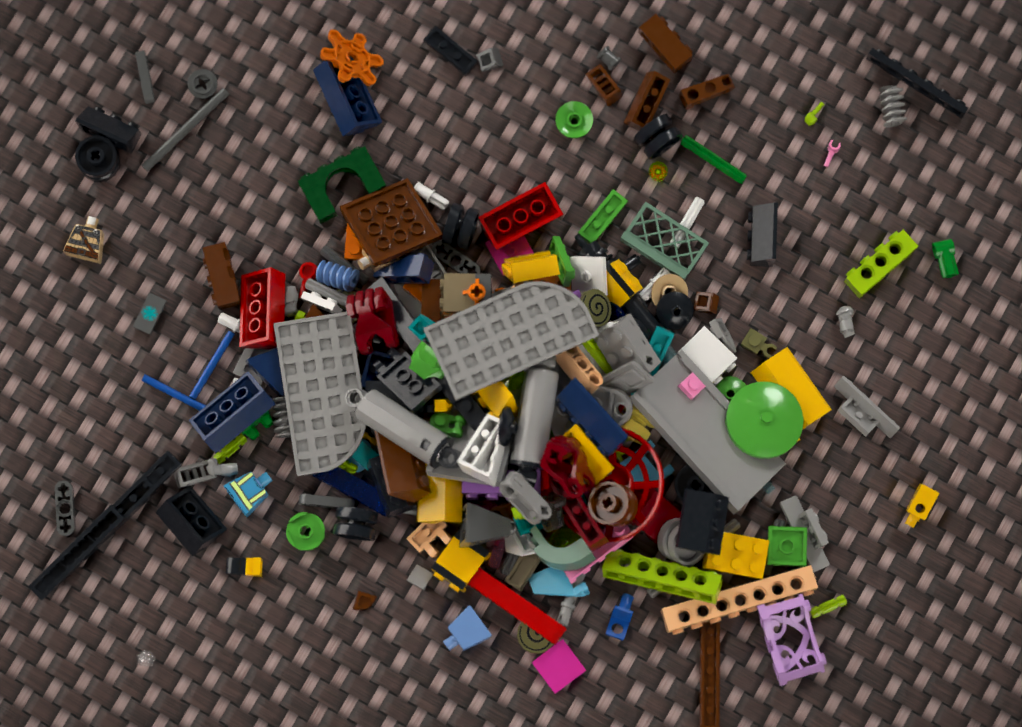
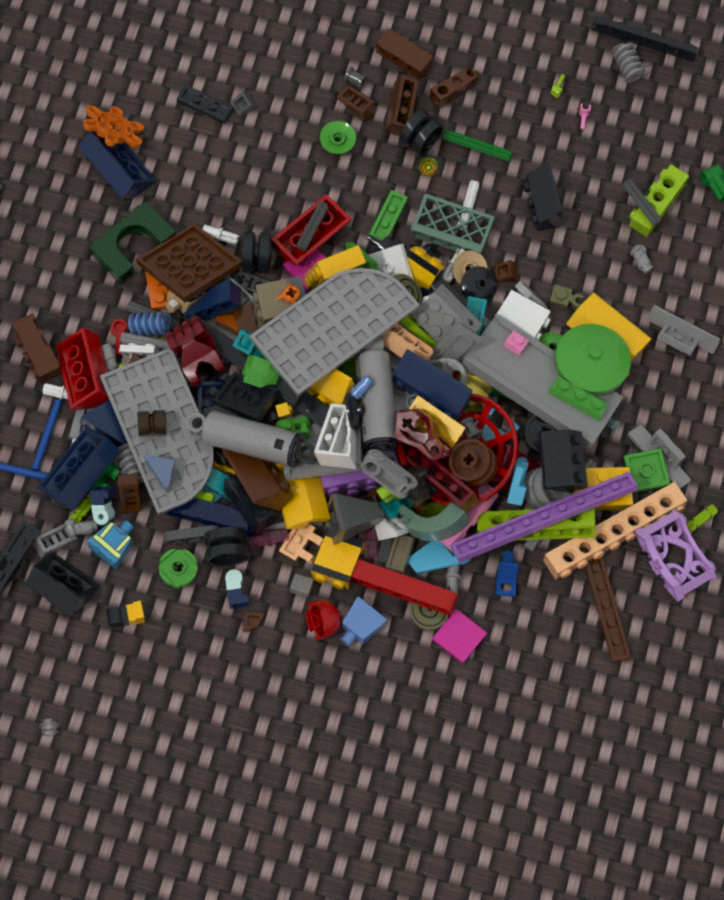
camera: 20 degrees left, 10 degrees down
none -> leg [90,486,115,525]
none -> reddish brown slope [118,473,142,513]
none -> dark brown wheel [137,410,167,437]
none -> sand blue slope [144,455,175,493]
none -> leg [225,569,249,610]
none -> clear pink axle [250,529,289,548]
none -> dark grey axle [297,201,328,251]
none -> red cylinder [305,600,342,640]
none -> medium blue pin [350,374,375,400]
none -> medium lavender plate [451,472,638,563]
none -> dark grey bush [460,417,483,440]
none -> medium azure slope [507,457,529,506]
none -> bright green plate [549,376,608,421]
none -> dark grey axle [623,179,661,226]

